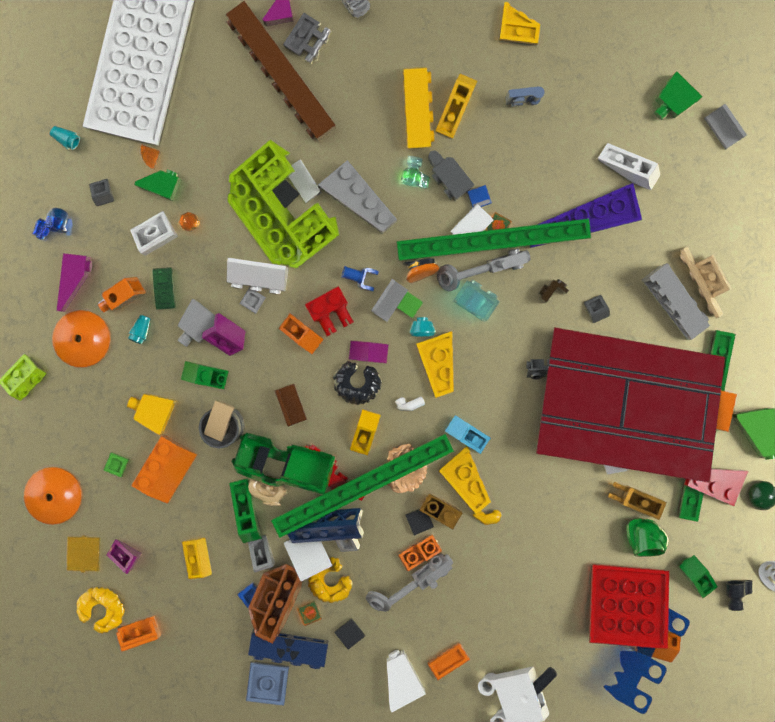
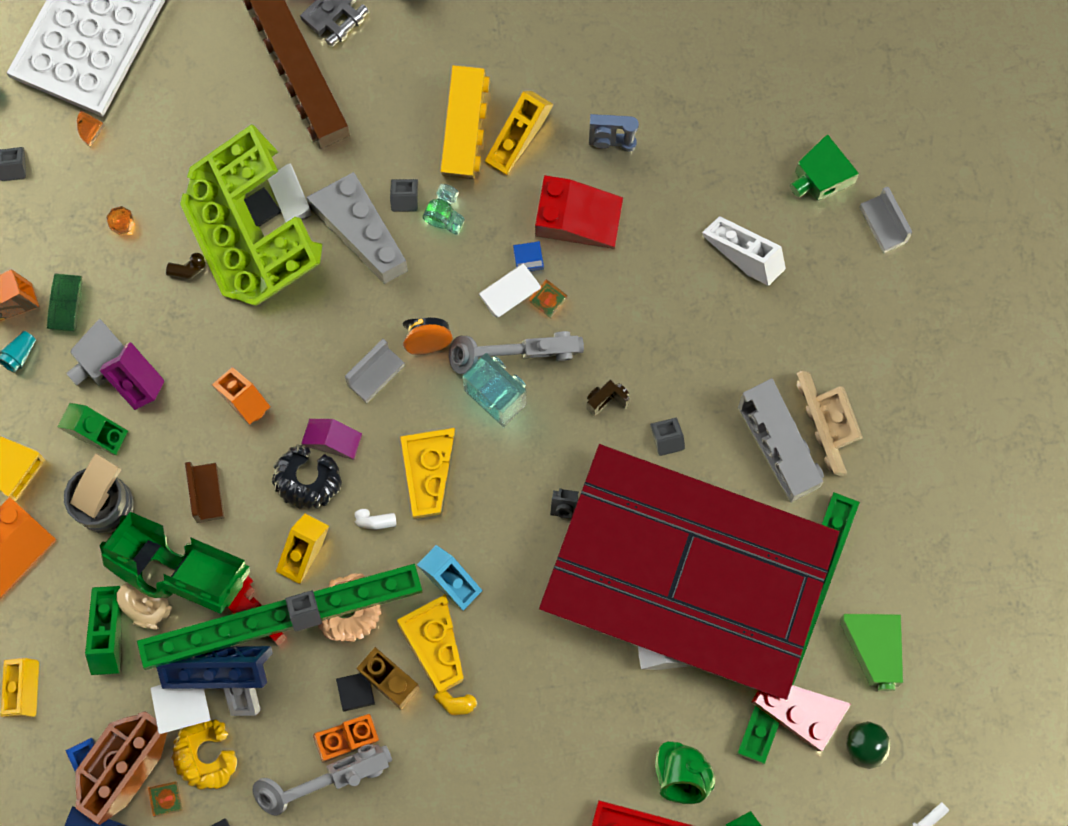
camera: 10 degrees right, 15 degrees down
white slope [130,211,178,256] -> none
green slope [134,169,181,201] -> none
white slope [227,258,289,294] -> none
light grey tile [239,287,266,314] -> none
light grey slope [248,535,275,572] -> none
red brick [305,286,354,337] -> none
blue piece [341,266,379,292] -> none
green plate [397,219,591,261] -> none
bright green tile [397,292,423,318] -> none
teal cone [409,317,436,337] -> none
dark grey hinge [428,150,474,201] -> none
yellow wing [499,2,540,45] -> none
dark purple wing [530,183,642,248] -> none
pearl gold hinge [608,482,667,520] -> none
orange panel [716,391,737,432] -> none
none -> dark brown arm [166,253,206,279]
none -> dark grey slope [285,590,322,631]
none -> dark grey slope [390,179,418,212]
none -> red slope [535,175,623,249]

